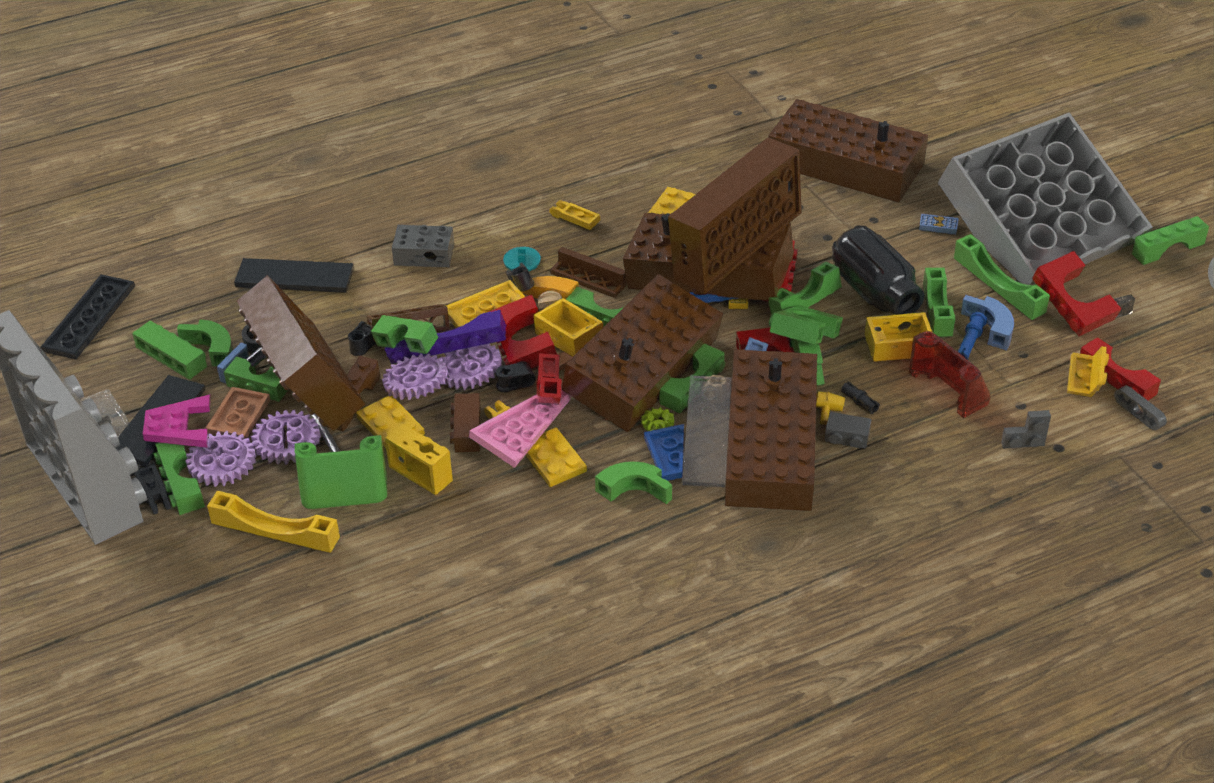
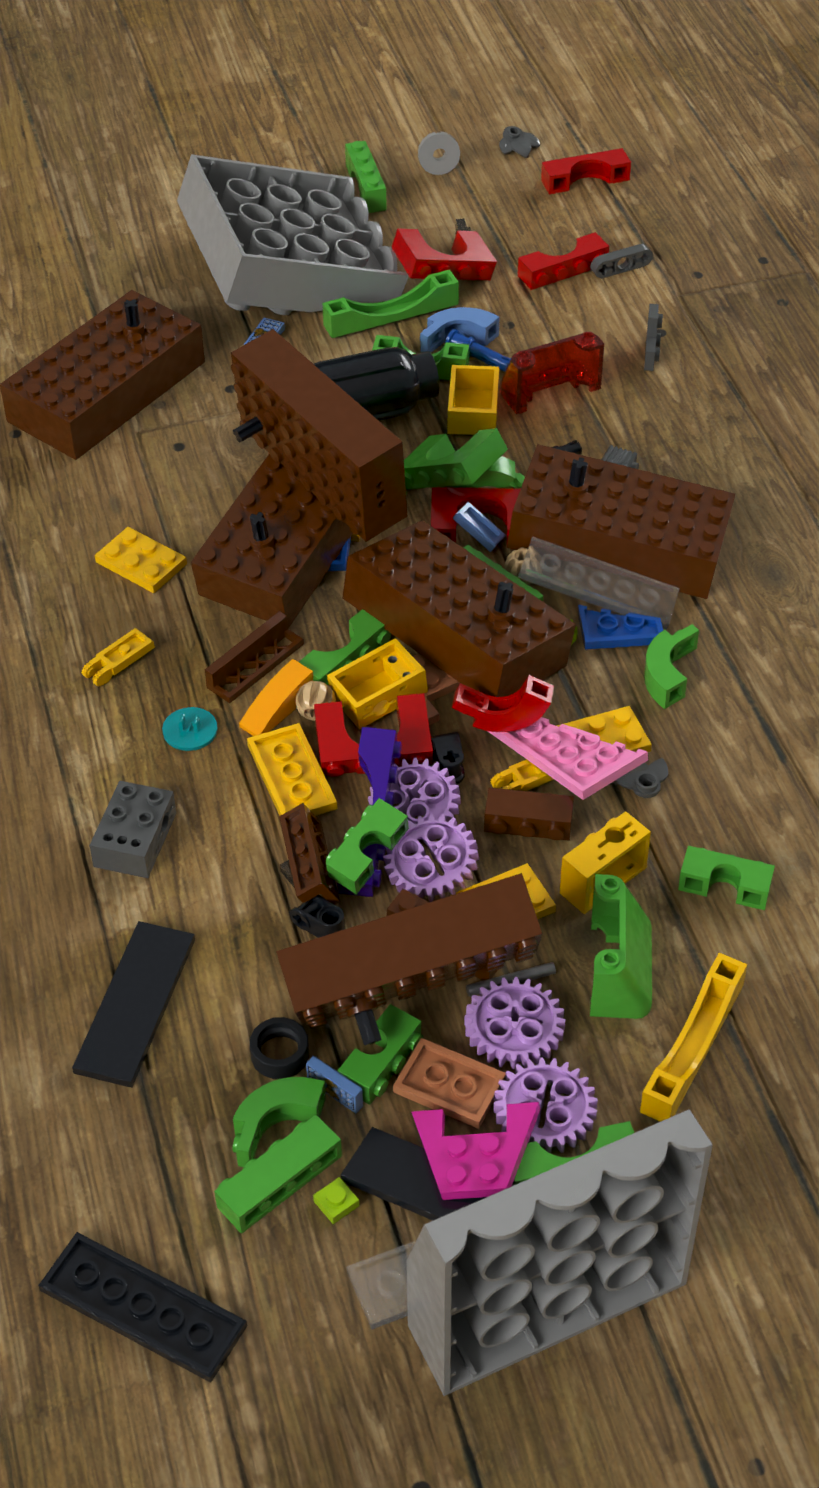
camera: 80 degrees left, 5 degrees up
black piece [505,263,535,292] -> none
yellow bracket [1067,346,1109,397] -> none
none -> lime plate [313,1177,359,1224]
none -> dark grey plate [615,758,668,798]
none -> bright green arch [678,845,775,910]

